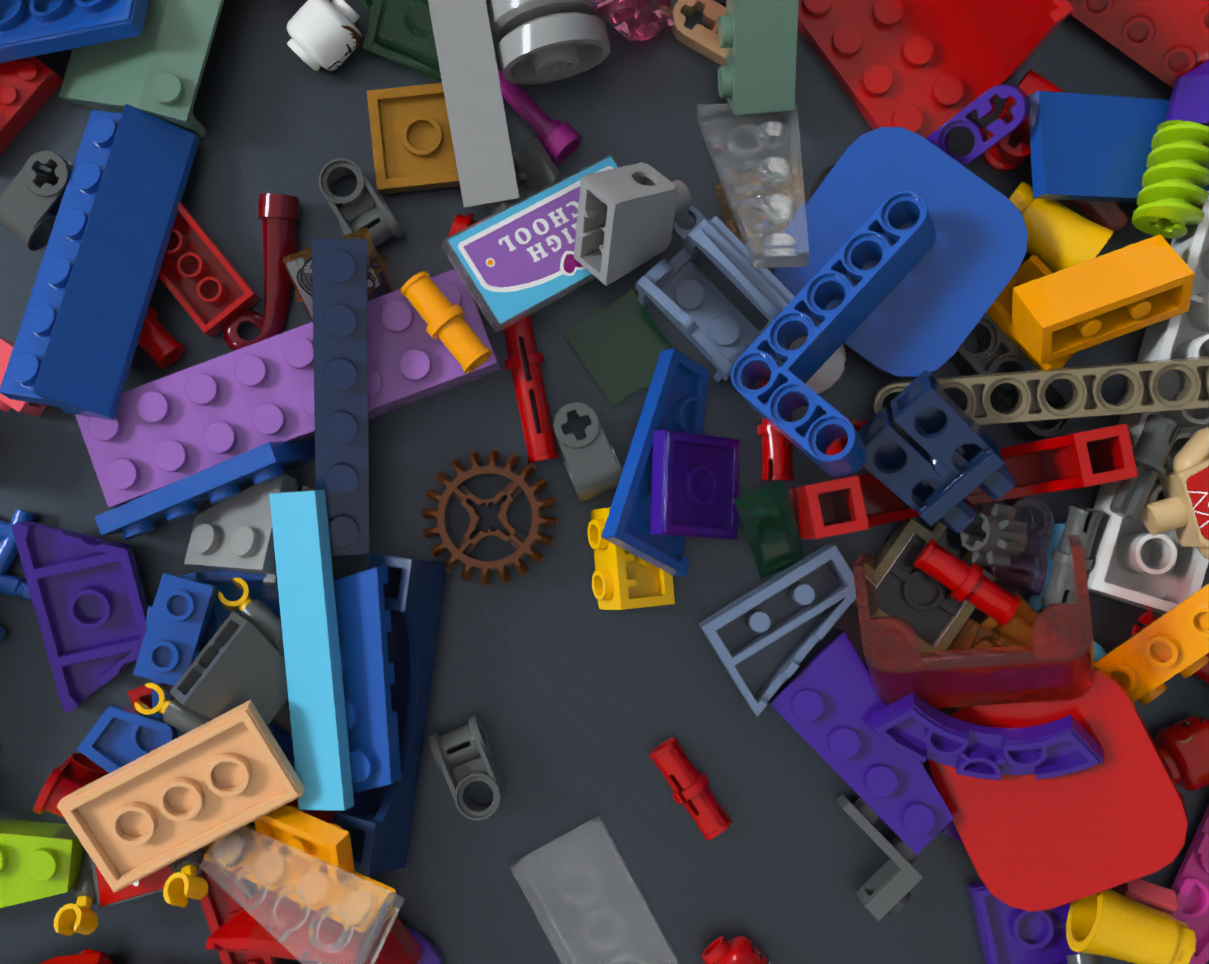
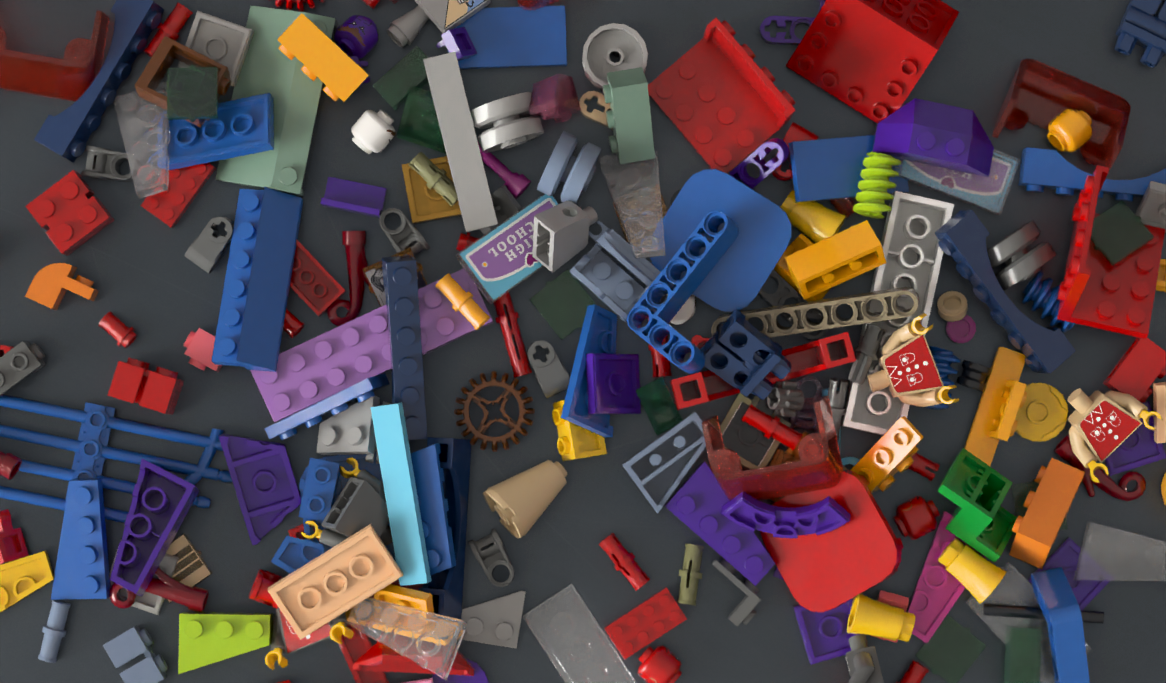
camera: 15 degrees left, 0 degrees up
none -> dark purple panel [320,177,387,218]
none -> olive pin [408,151,458,207]
none -> light grey wing [457,590,526,649]
none -> tan cone [483,460,568,538]
none -> sand blue wheel [537,131,602,205]
none -> red piece [604,587,687,660]
none -> olive pin [677,543,704,606]

